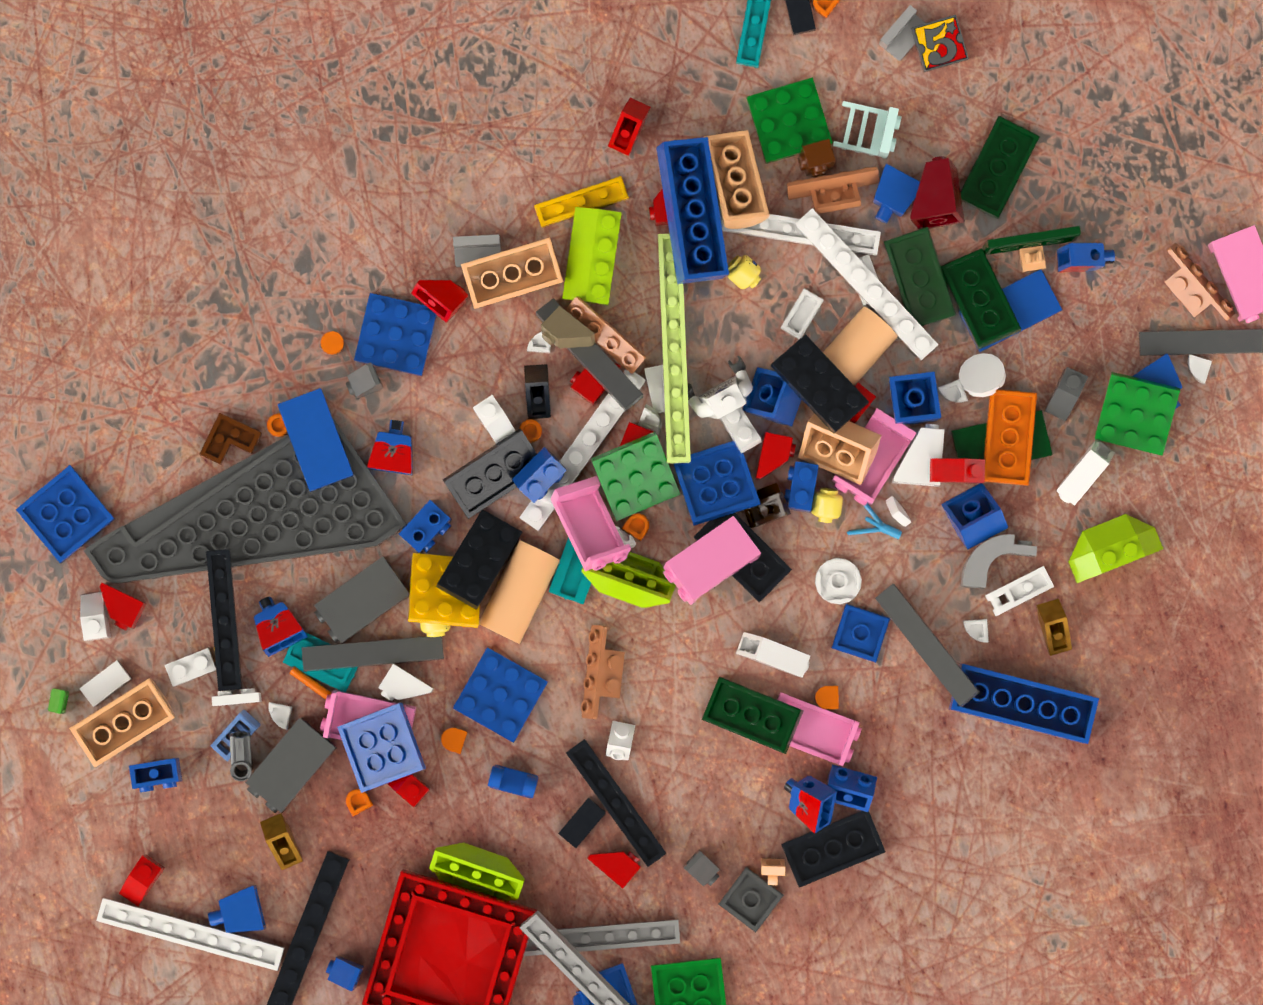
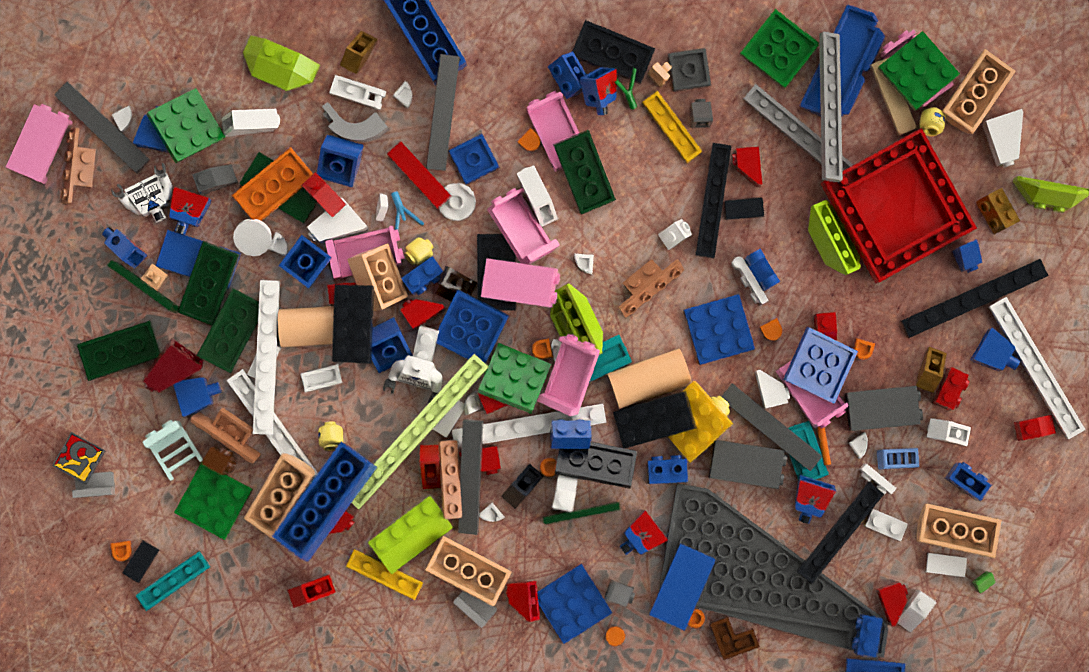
camera: 135 degrees left, 0 degrees up
dark grey piece [230,731,253,781] -> none
dark tan slope [541,306,595,349] -> none
none -> white torso [111,163,172,223]
none -> torso [169,187,212,235]
none -> red tile [387,141,452,209]
none -> red slope [420,445,441,489]
none -> bright pink panel [487,188,560,265]
none -> dark green tile [543,502,621,525]
none -> white tile [575,254,594,275]
none -> green plant [615,68,638,110]
none -> yellow tile [642,91,703,163]
none -> white plate [732,257,769,306]
none -> blue brick [852,614,883,657]
none -> white slope [927,418,971,446]
none -> red brick [932,367,970,411]

